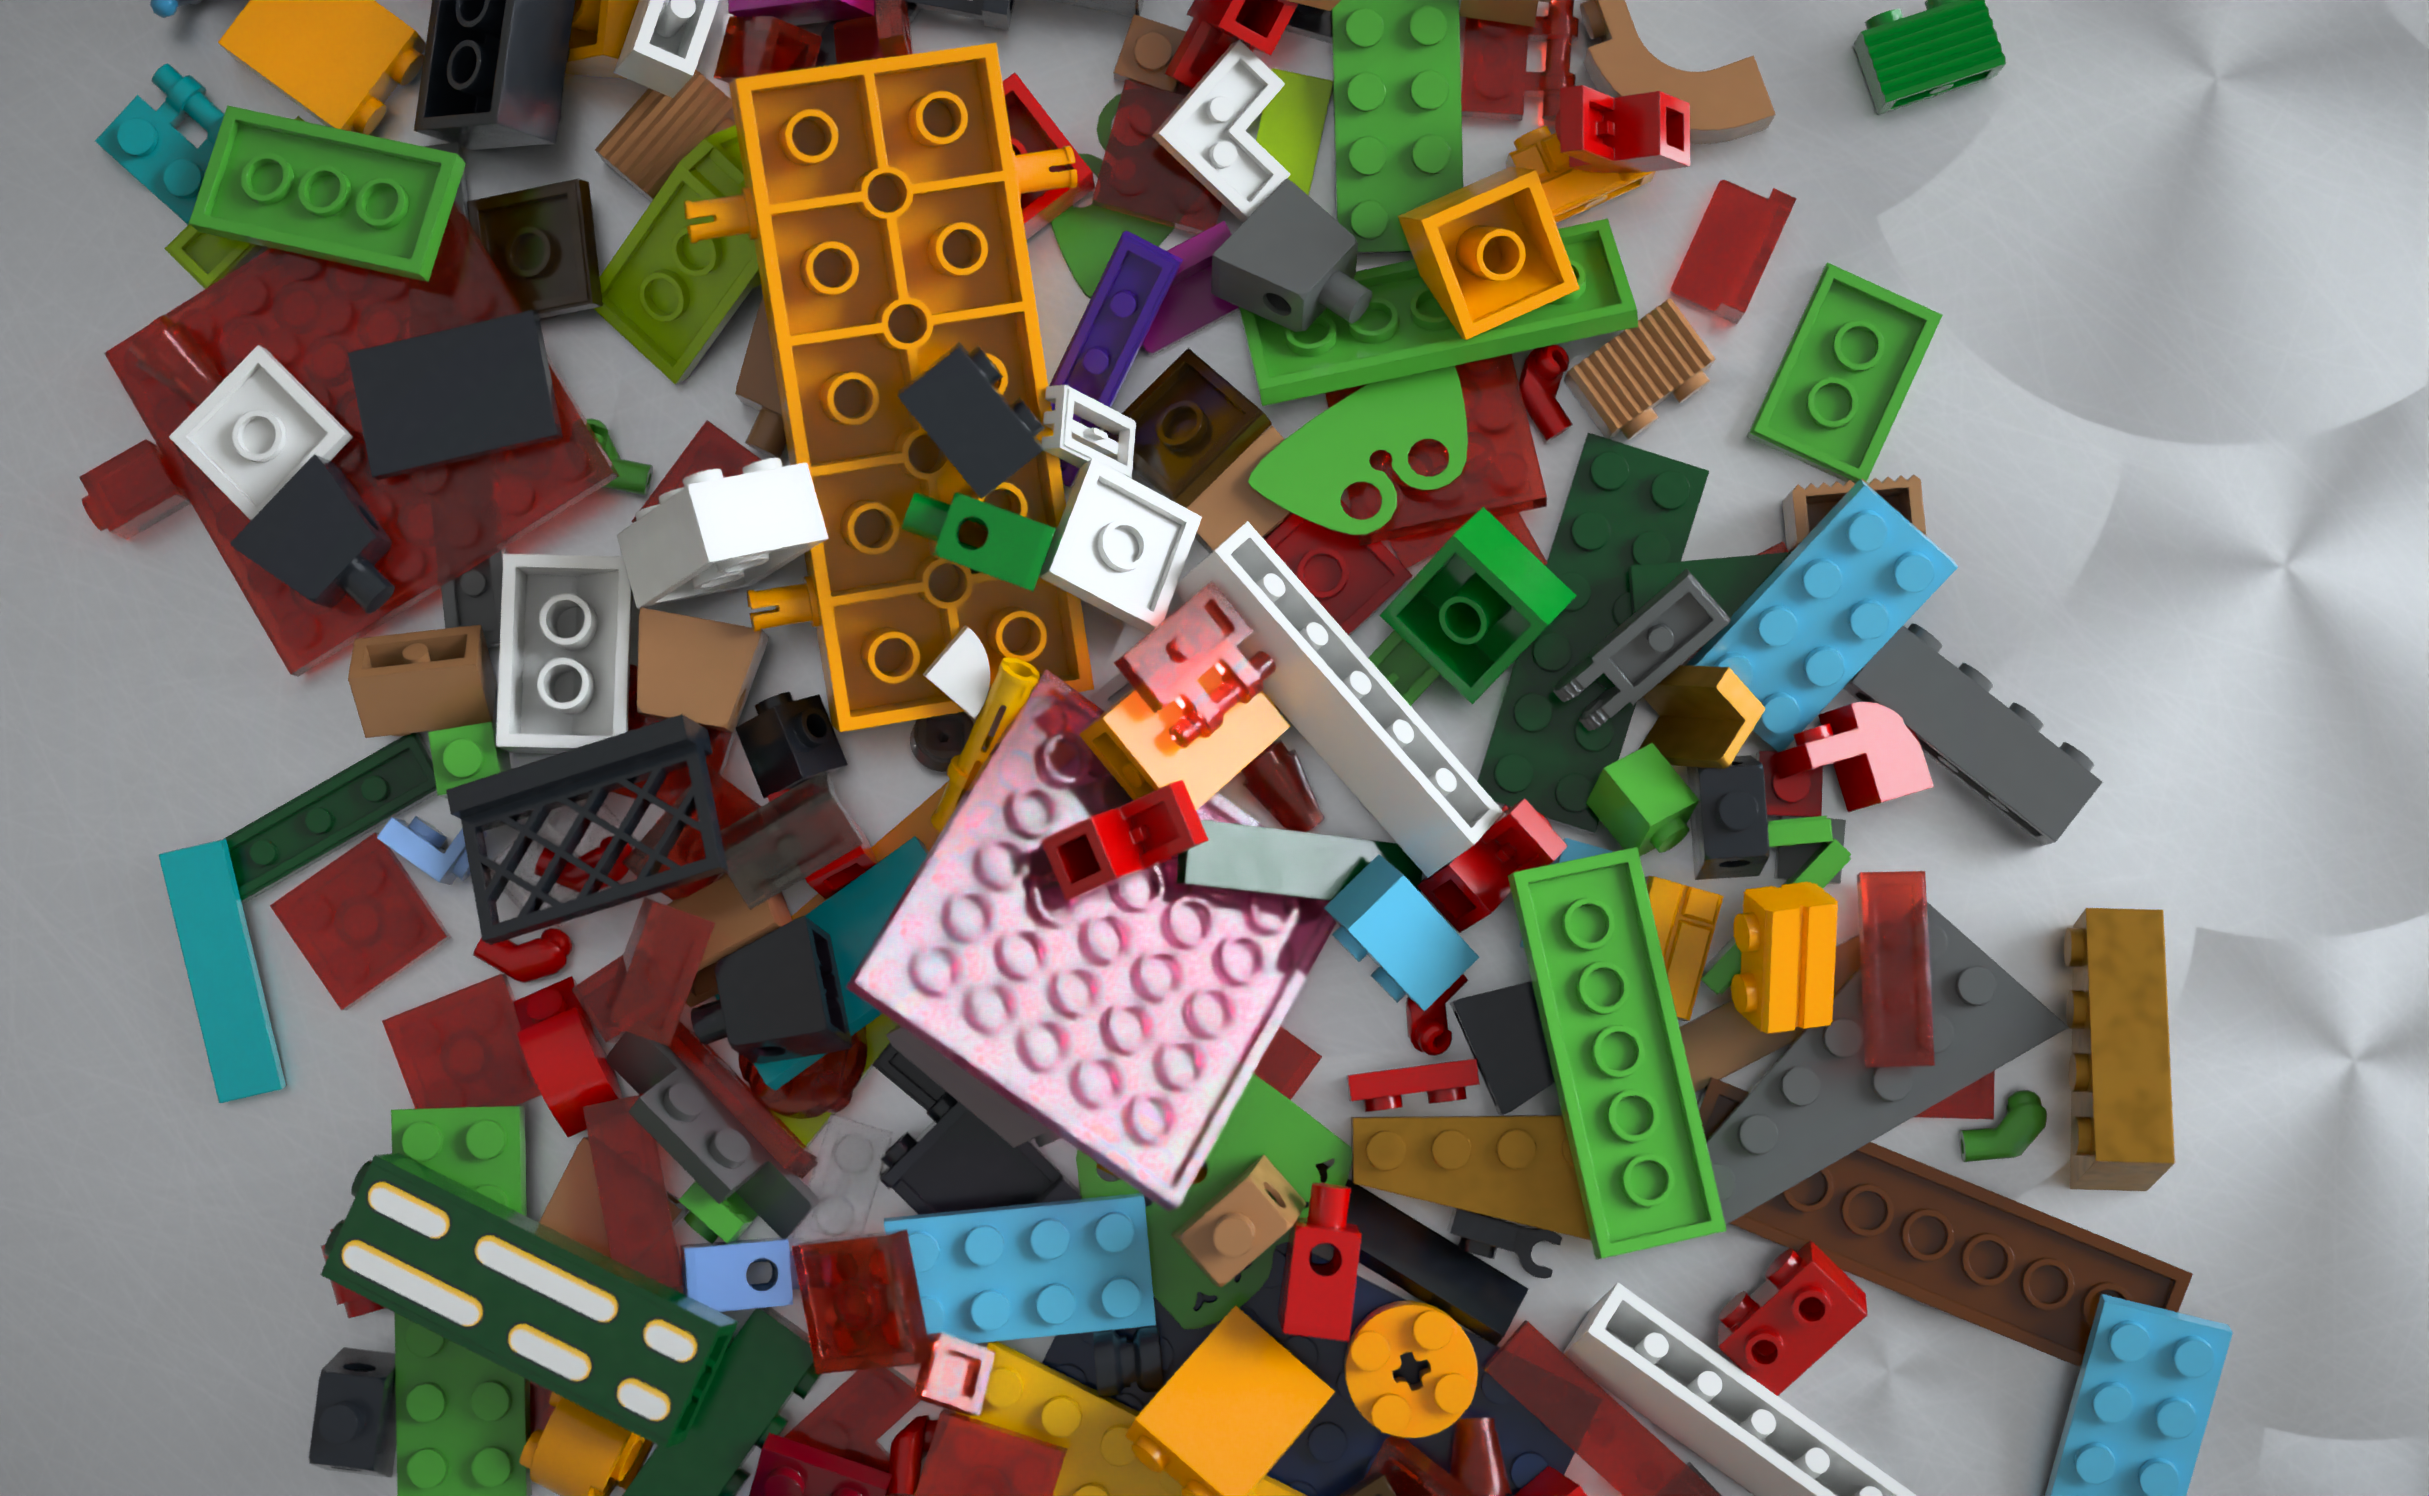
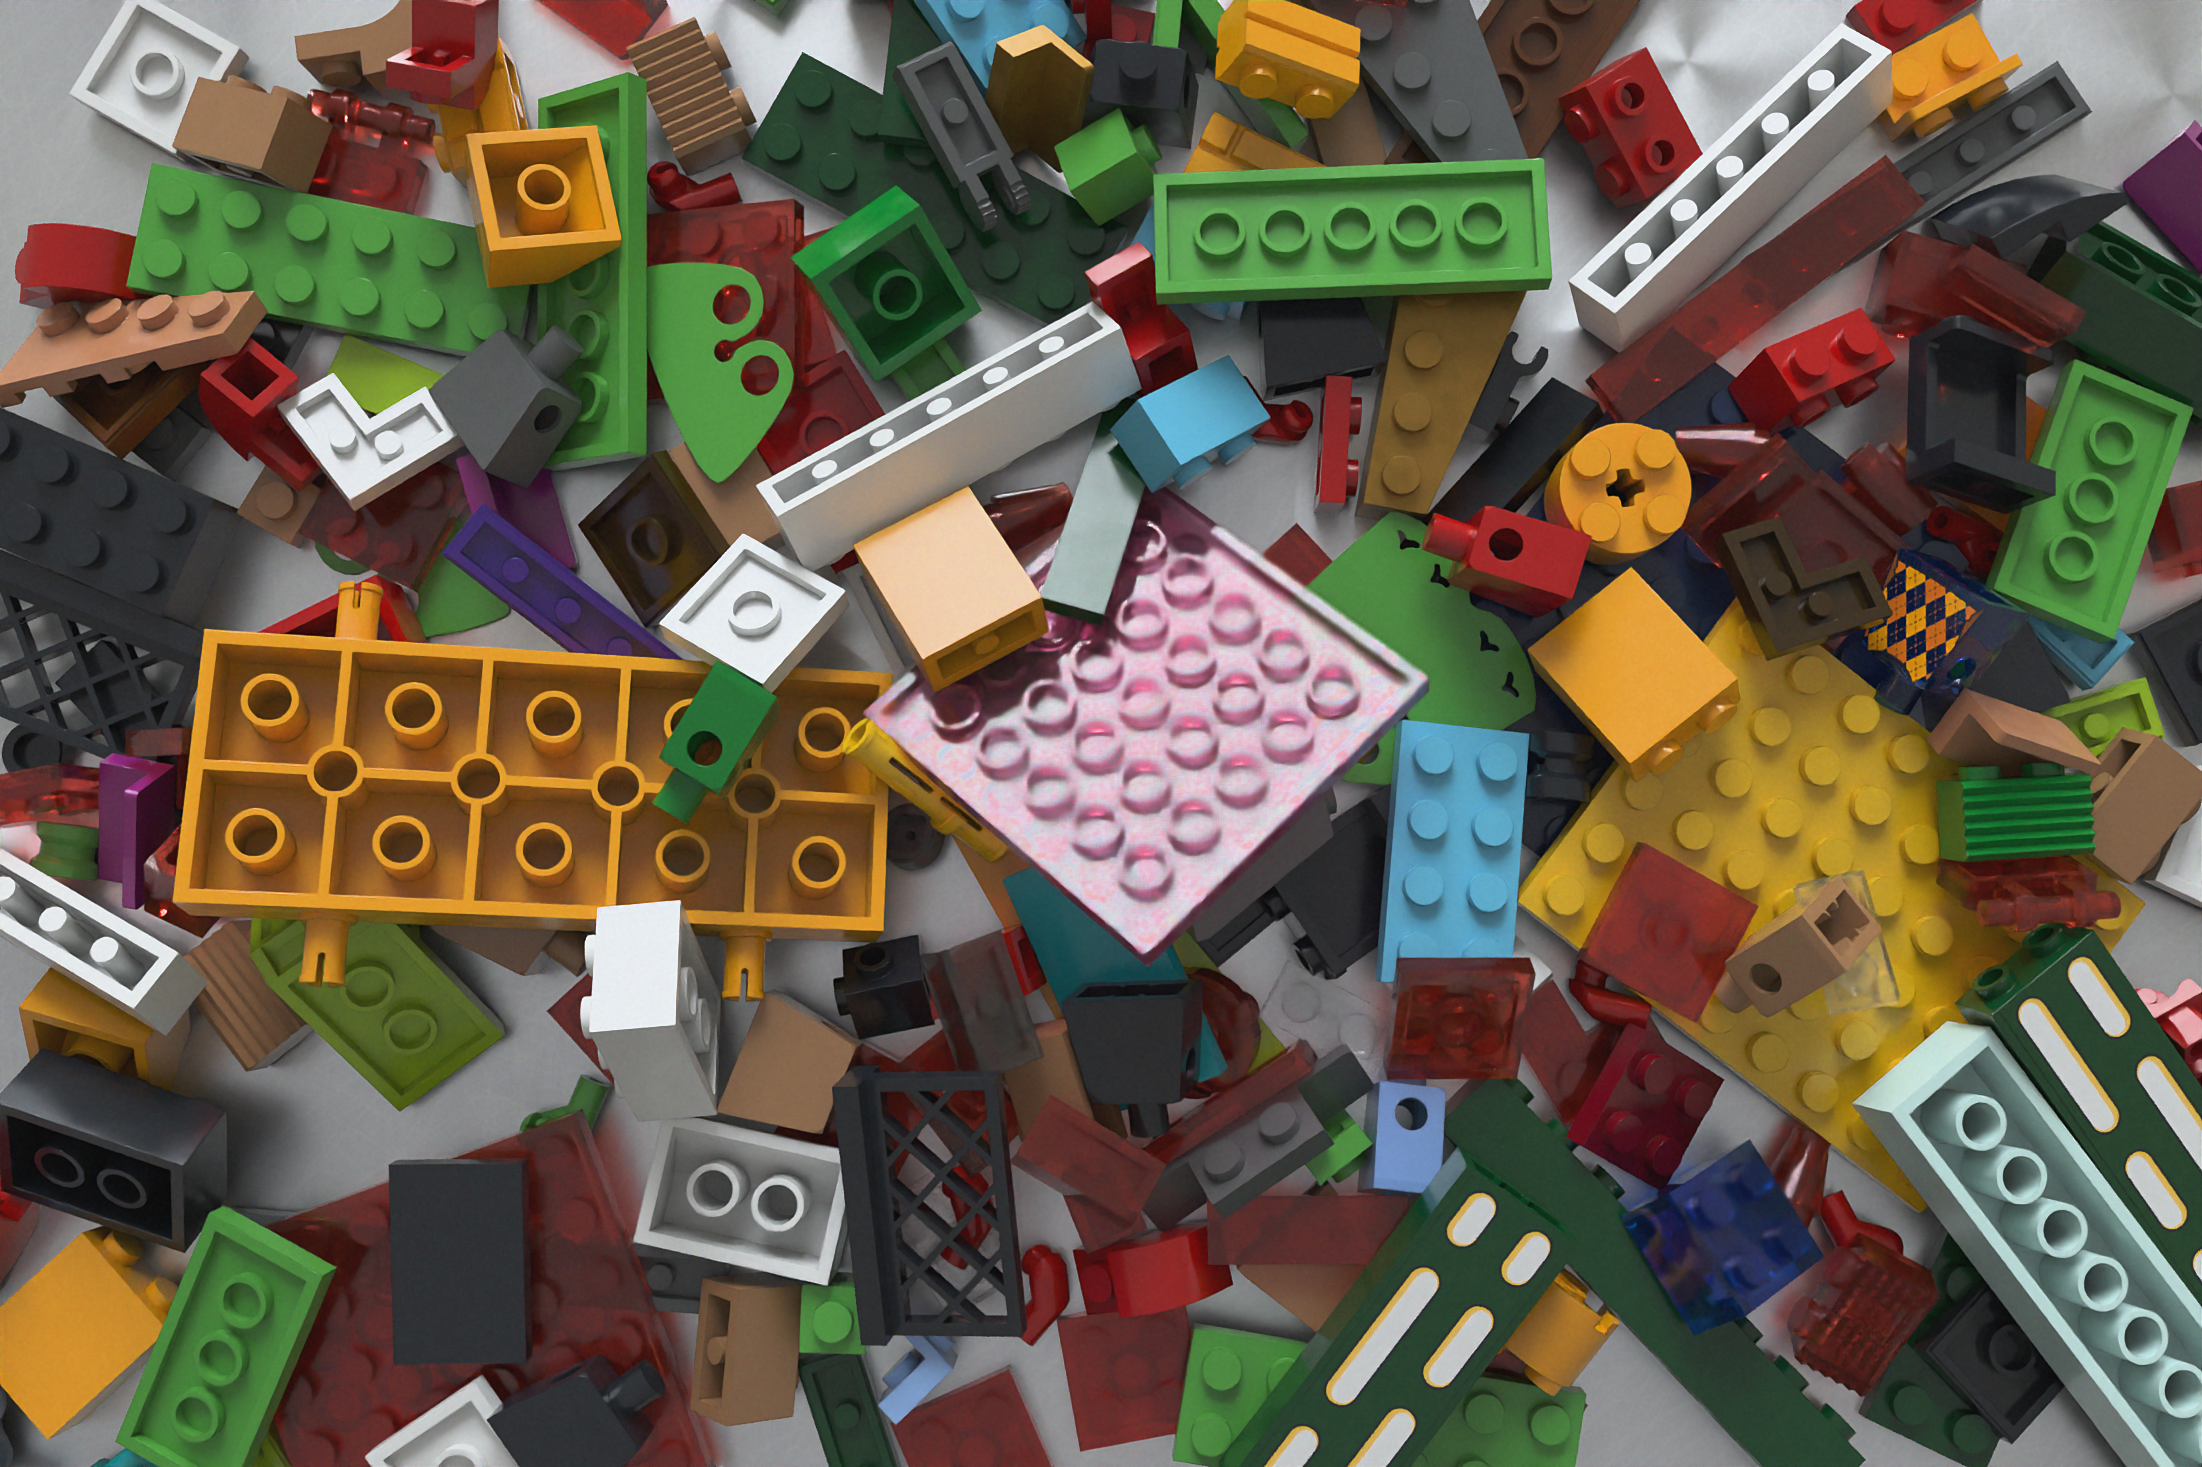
camera: 80 degrees left, 0 degrees up
dark brown tile [467,178,603,322] -> none
black brick [897,342,1045,500] -> none
clear red tile [912,1332,996,1416] -> none
white tile [923,625,990,718] -> none
red brick [1041,779,1209,901] -> none
white tile [1042,385,1136,479] -> none
clear red plate [1114,581,1276,748] -> none
medium nougat torso [1171,1154,1307,1287] -> none

